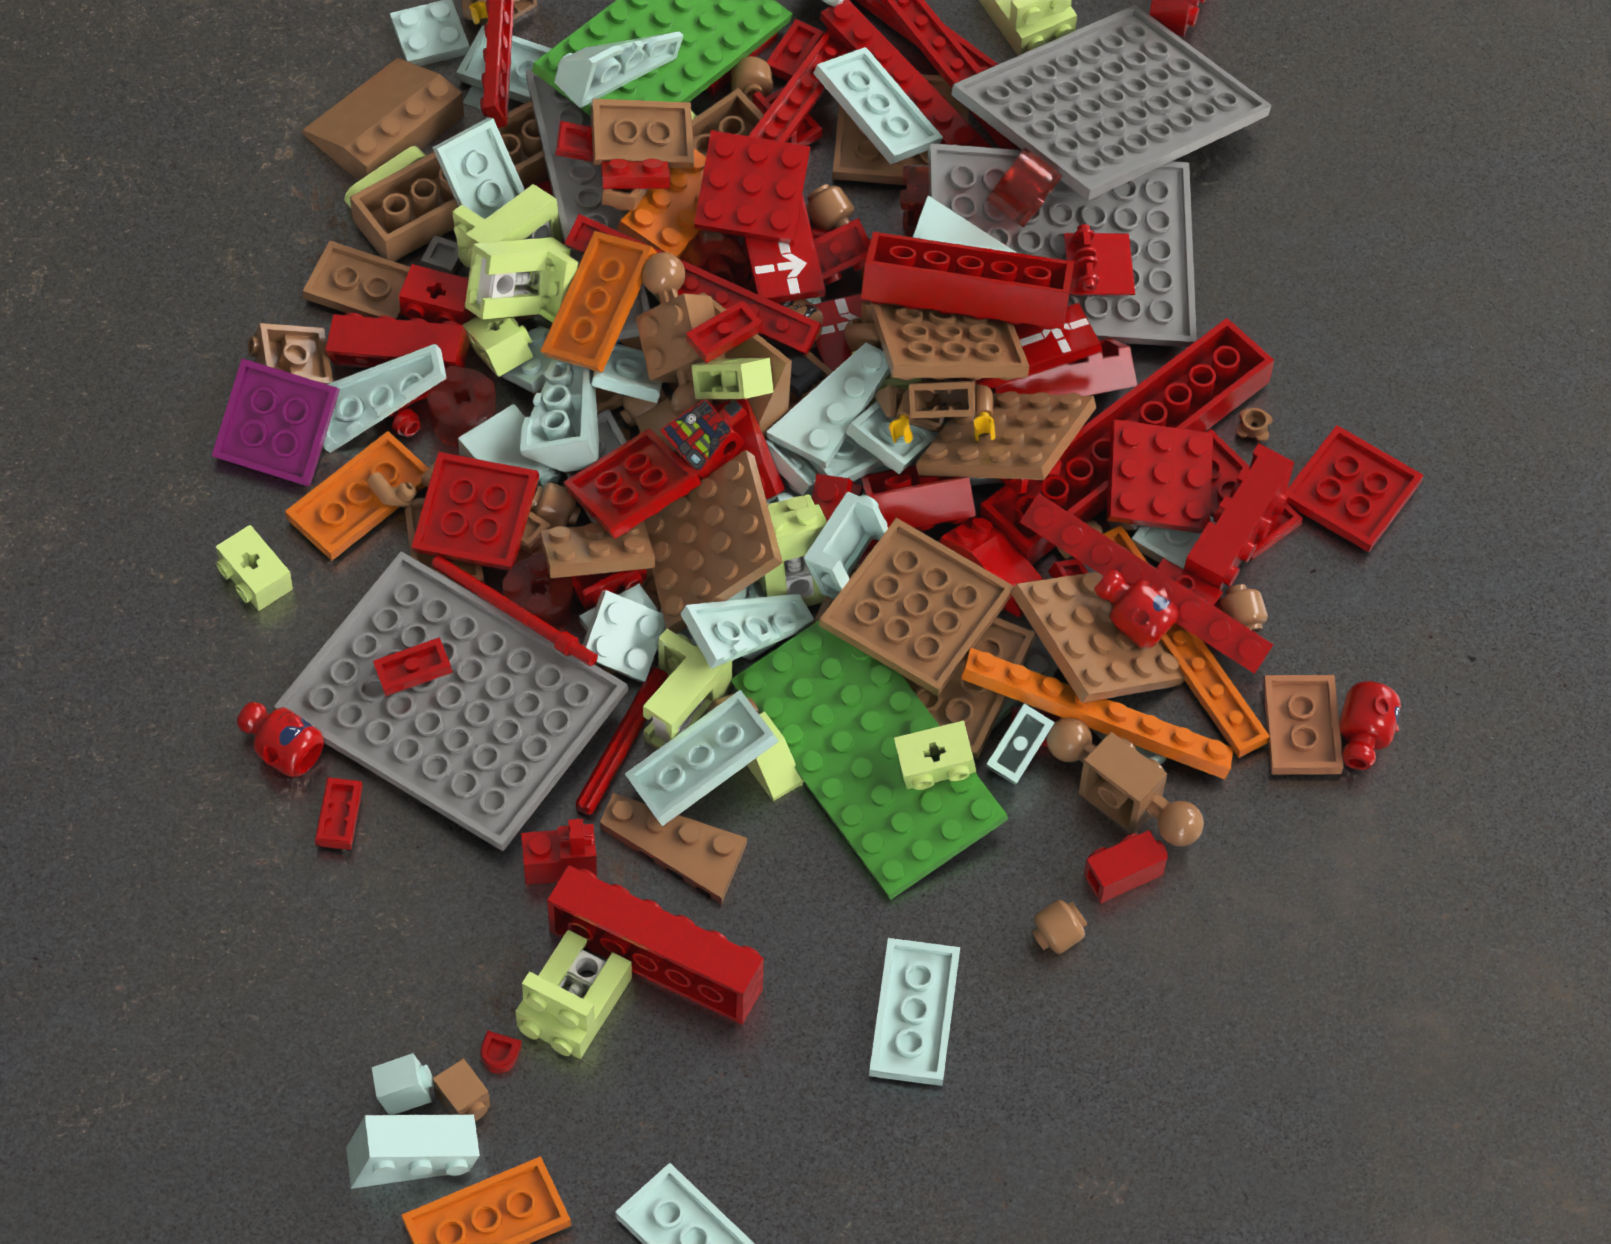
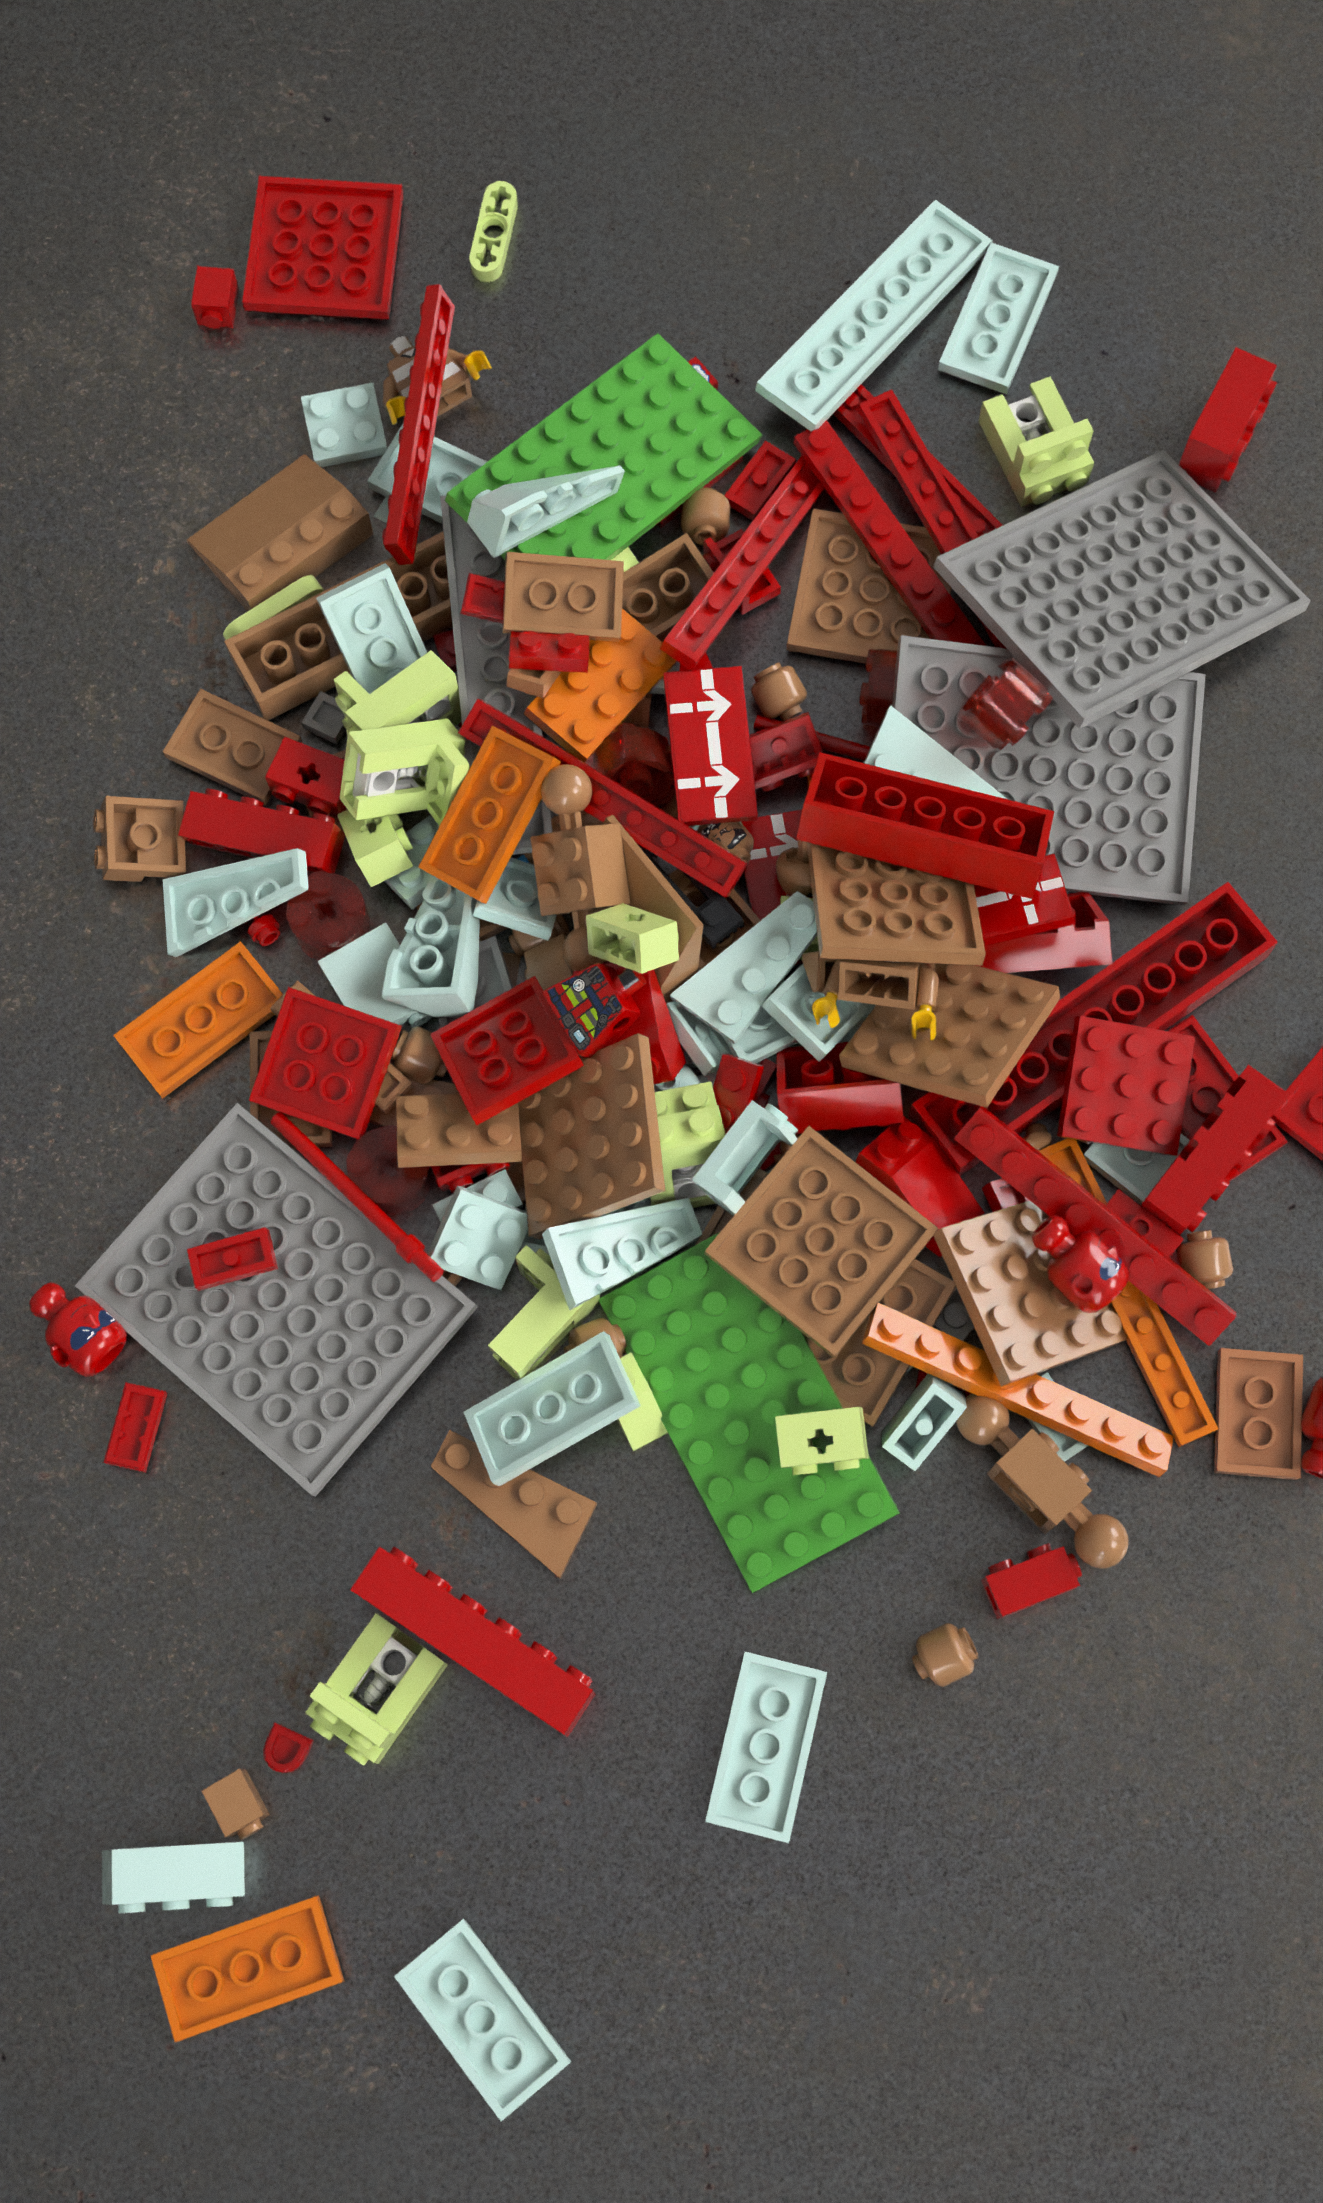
camera: 10 degrees right, 15 degrees up
magenta plate [211,358,340,487] -> none
yellowish green brick [215,525,293,611] -> none
medium nougat arm [367,472,416,507] -> none
light aqua brick [372,1053,434,1115] -> none
red hinge [521,818,597,885] -> none
red axle [575,667,668,815] -> none
red plate [686,300,763,364] -> none
red plate [694,130,810,245] -> none
light aqua plate [813,47,943,164] -> none
red hinge [1063,224,1135,295] -> none
medium nougat plate [1236,408,1273,442] -> none

